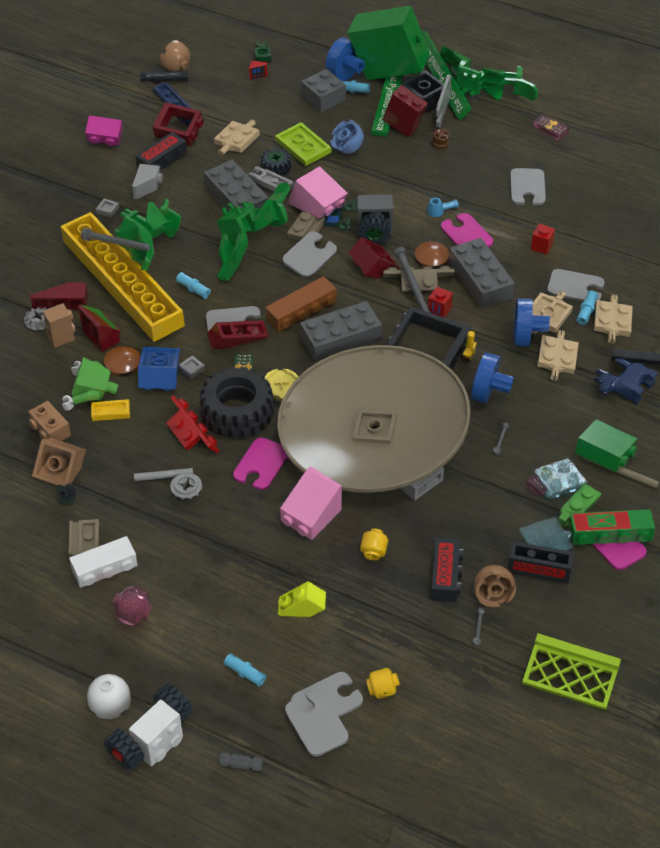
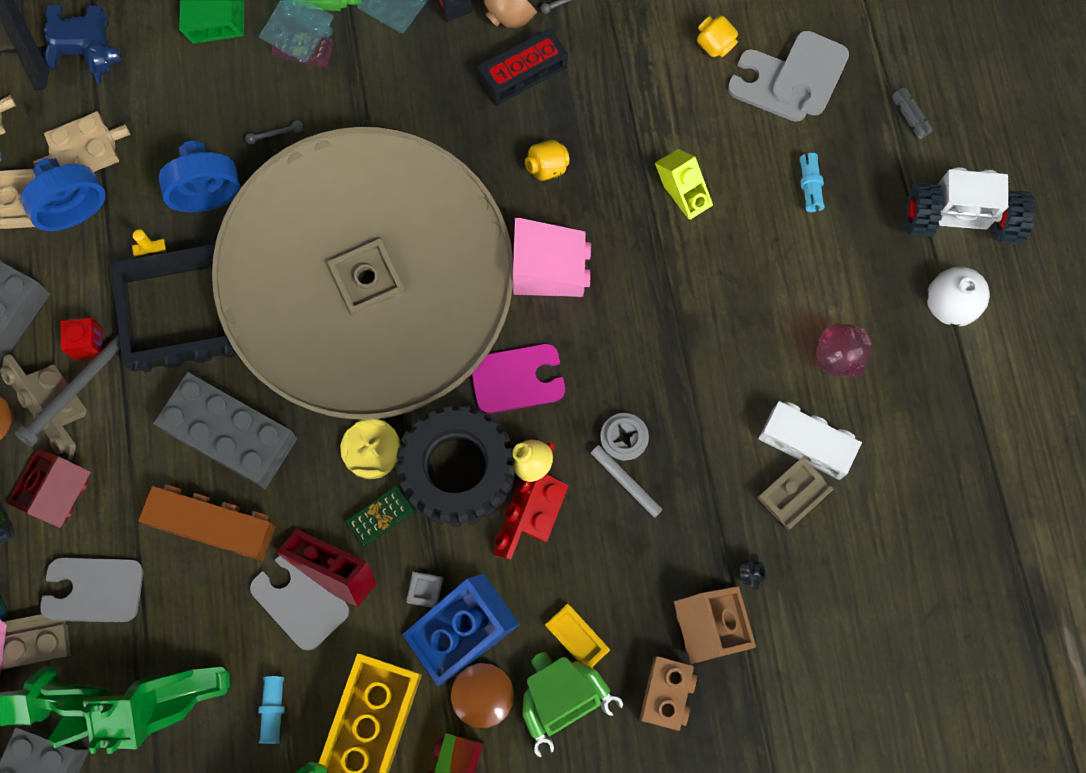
camera: 130 degrees left, 25 degrees up
none -> light yellow brick [511,439,553,482]

